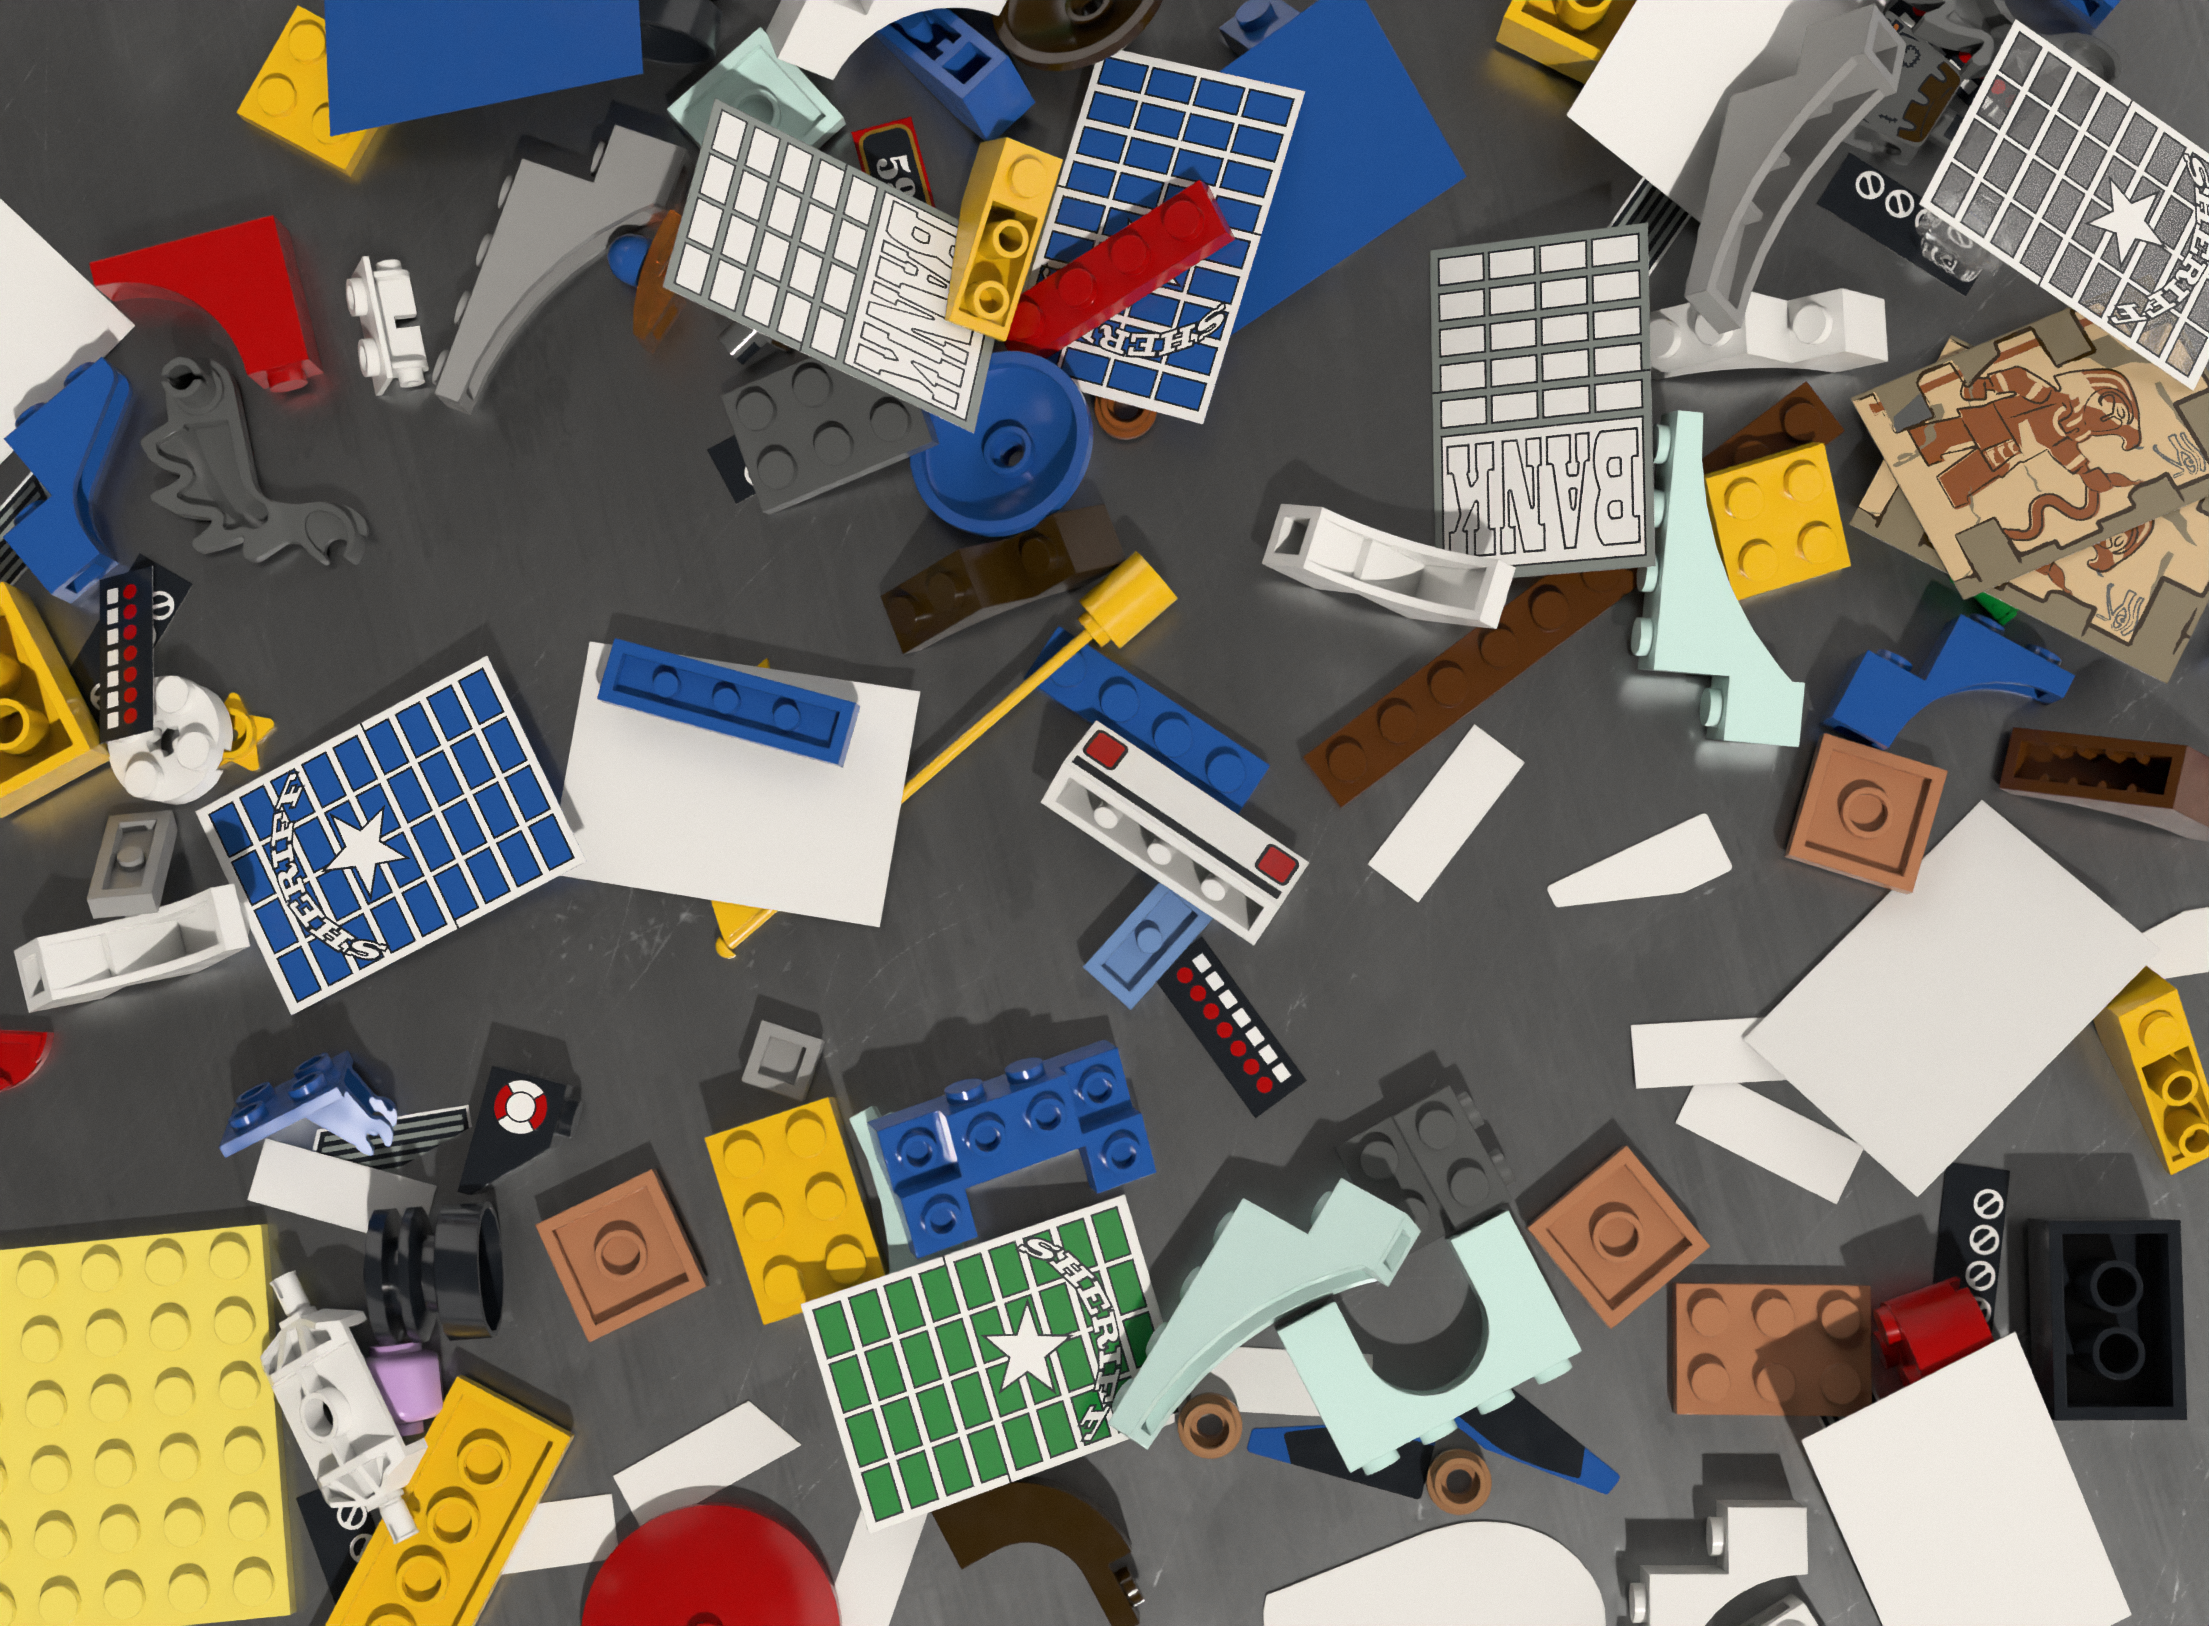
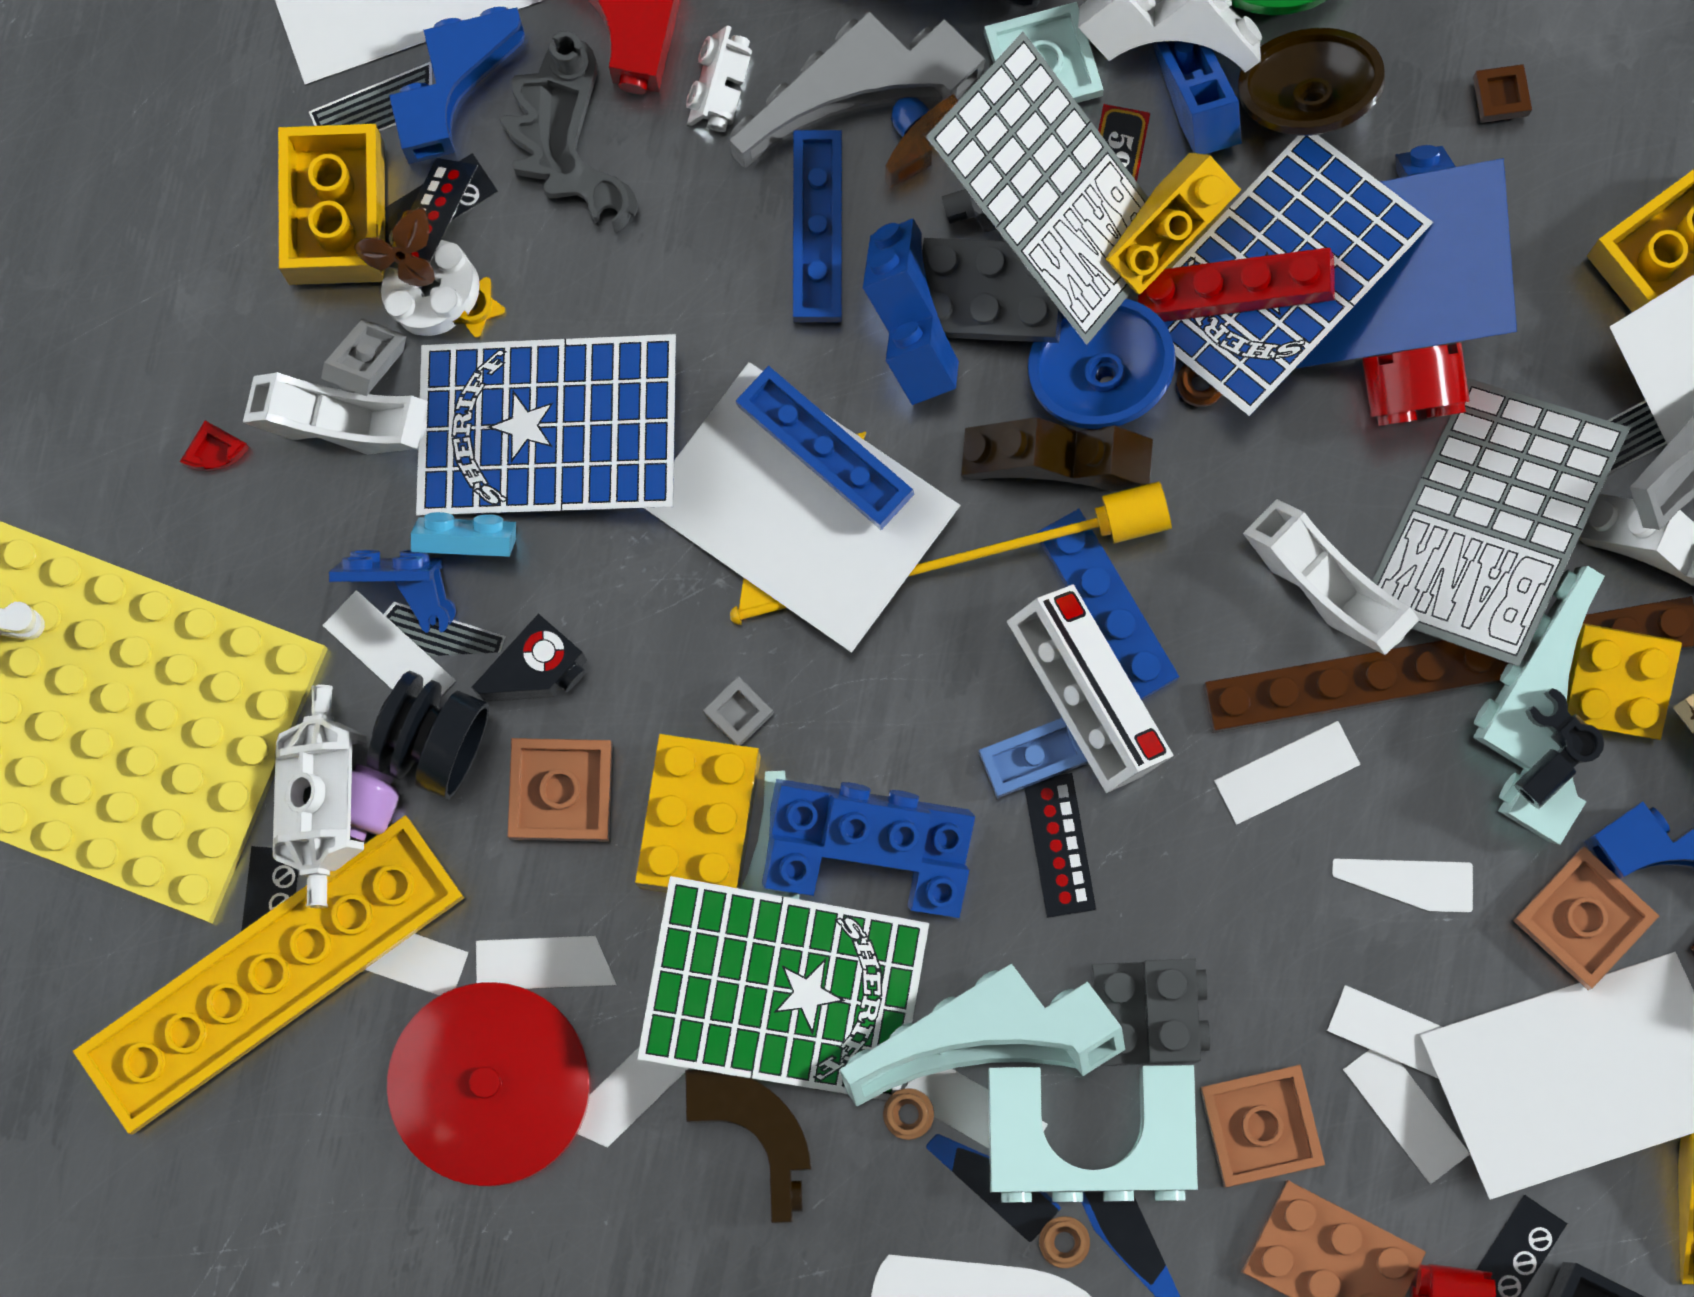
camera: 25 degrees right, 5 degrees down
none -> reddish brown plant [354,207,435,286]
none -> medium azure plate [411,512,516,557]
none -> blue plate [793,130,842,322]
none -> blue arch [863,218,959,405]
none -> red brick [1362,343,1470,426]
none -> black bar [1514,688,1604,809]

